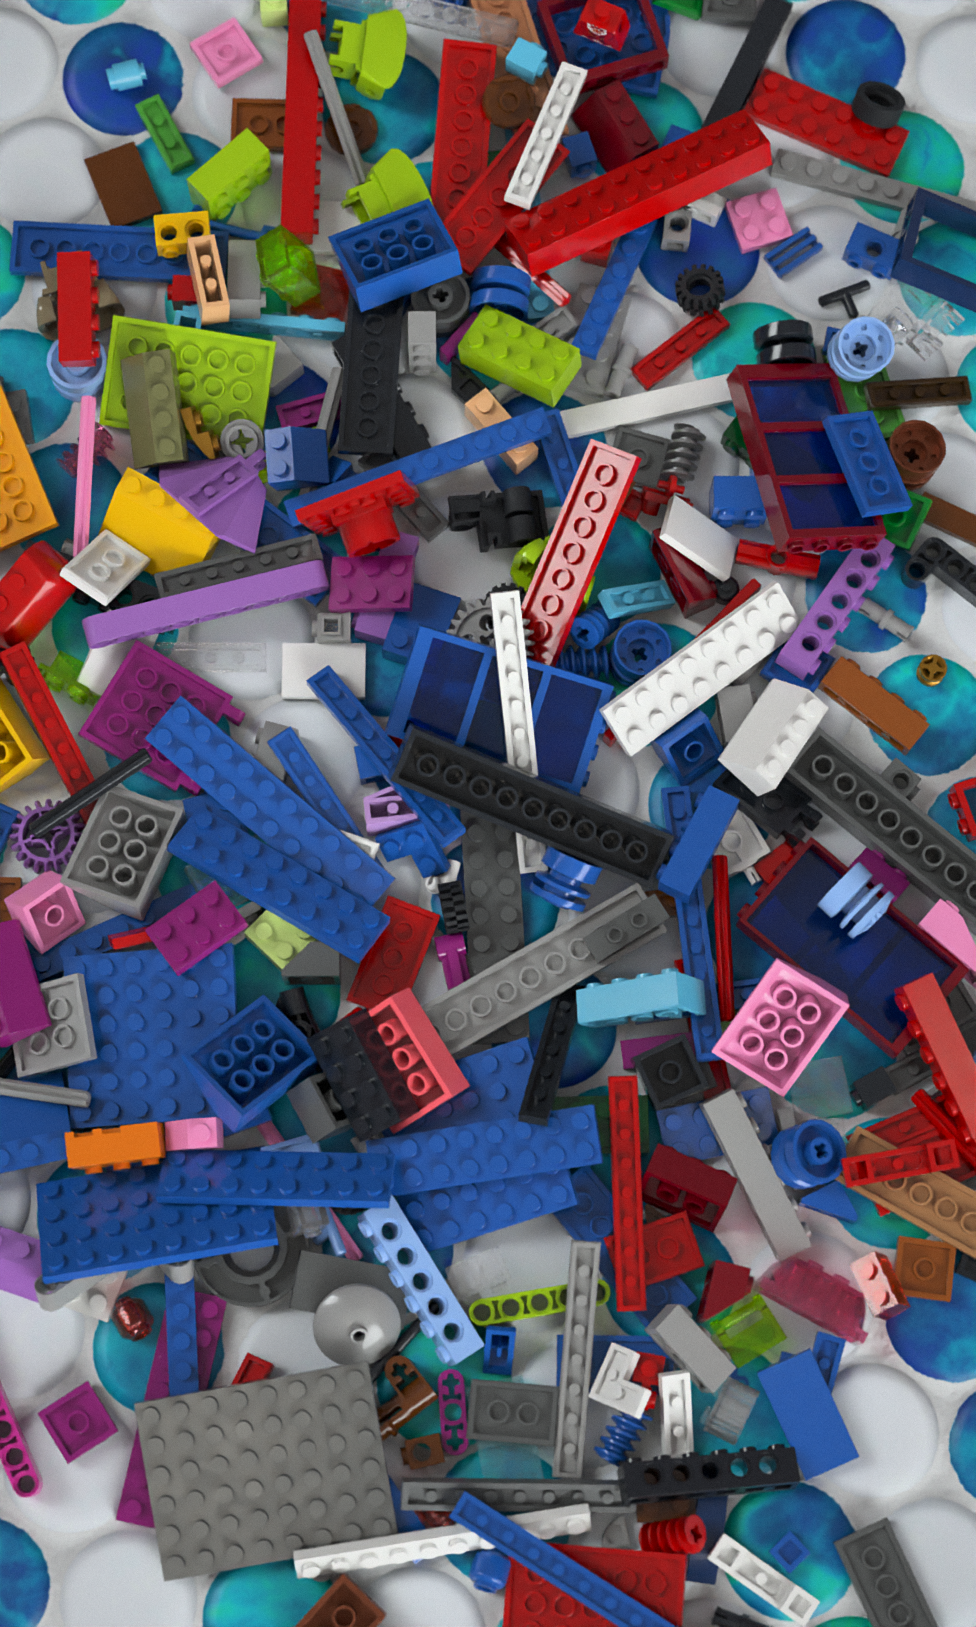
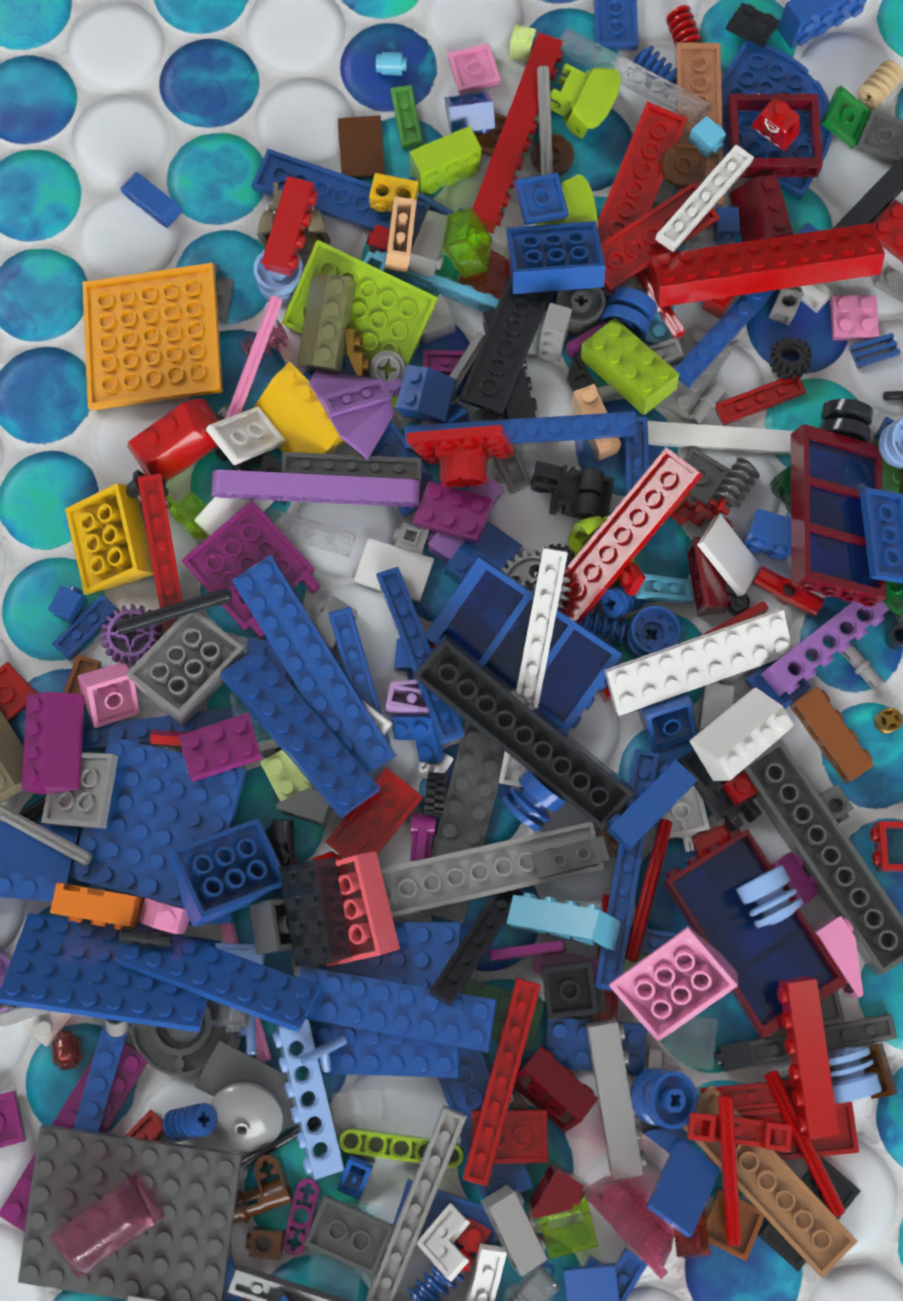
camera: 20 degrees right, 0 degrees up
none -> clear pink windscreen [47,1172,165,1279]
none -> black pin [119,927,173,949]
none -> blue piece [163,1103,217,1142]
none -> medium blue piece [300,1035,347,1072]
none -> slope [444,91,495,133]
none -> magenta tile [489,941,567,961]
none -> blue plate [514,172,569,225]
none -> red plate [617,562,646,596]
none -> blue tile [646,1138,721,1237]
none -> red axle [718,1093,741,1246]
none -> red plate [722,772,758,806]

